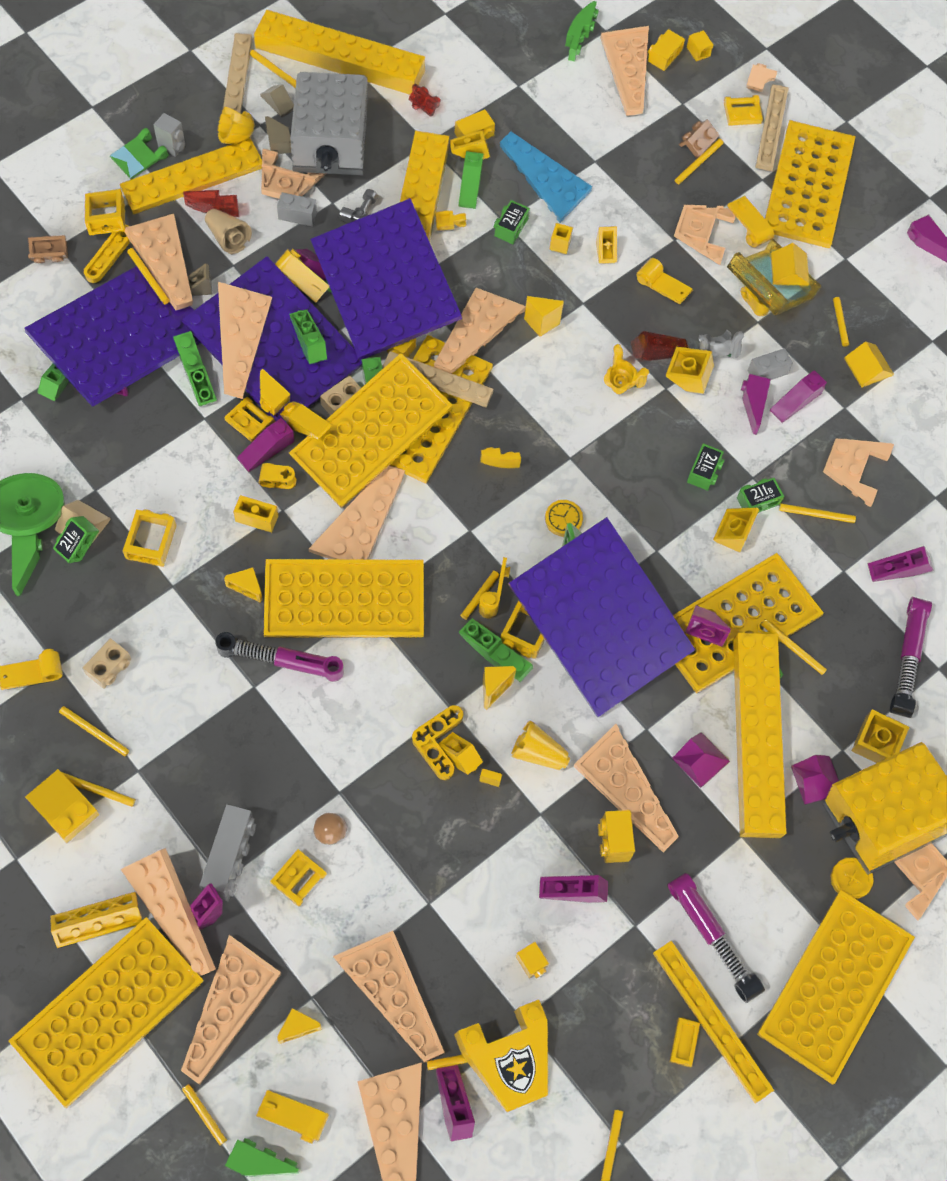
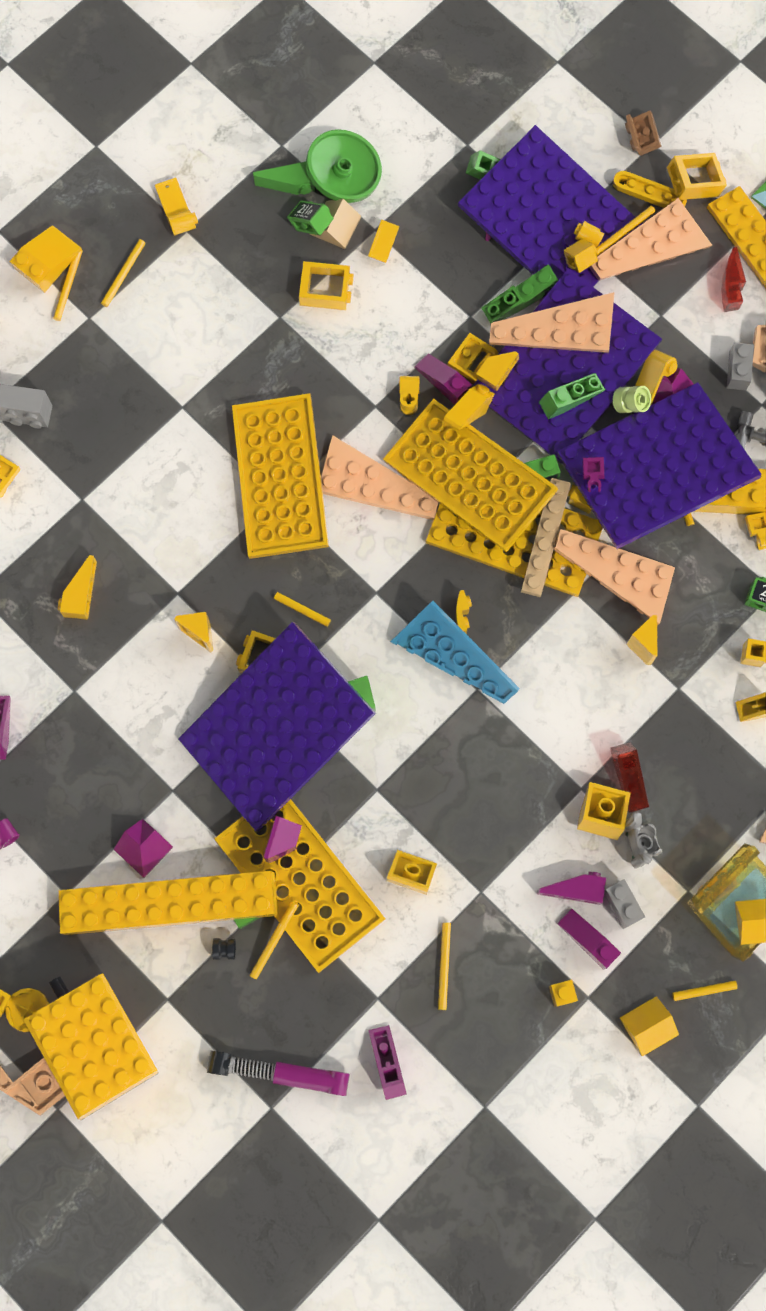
camera: 90 degrees right, 10 degrees up
tan brick [83,638,131,689] -> none
dark tan slope [188,263,212,296] -> none
tan cone [205,209,252,254] -> none
piece [215,632,344,682] -> none
yellow slope [224,568,262,603] -> none
yellow brick [233,495,278,533] -> none
medium nougat hair [313,813,347,845] -> none
tan brick [320,375,361,415] -> none
yellow beam [412,705,463,780] -> none
yellow slope [438,732,483,775] -> none
bright green slope [459,618,533,682] -> none
yellow door [479,557,510,619] -> none
yellow tile [479,769,502,787] -> none
yellow cone [511,720,570,770] -> none
yellow tile [545,500,583,537] -> none
light nougat wing [574,724,679,853] -> none
yellow brick [598,810,635,863] -> none
yellow hair [604,344,649,394] -> none
yellow door [636,258,693,304] -> none
brick [687,443,725,491] -> none
brick [737,478,784,513] -> none
magenta slope [791,755,839,805] -> none
light nougat wing [823,438,894,507] -> none
yellow brick [851,709,909,763] -> none
none -> yellow slope [58,555,97,620]
none -> black wheel [212,938,236,960]
none -> yellow slope [368,219,399,263]
none -> dark azure wing [390,601,520,704]
none -> yellow brick [549,980,578,1007]
none -> yellow brick [563,239,598,273]
none -> yellow brick [573,221,604,248]
none -> magenta plate [583,457,604,492]
none -> yellowish green wheel [613,386,651,413]

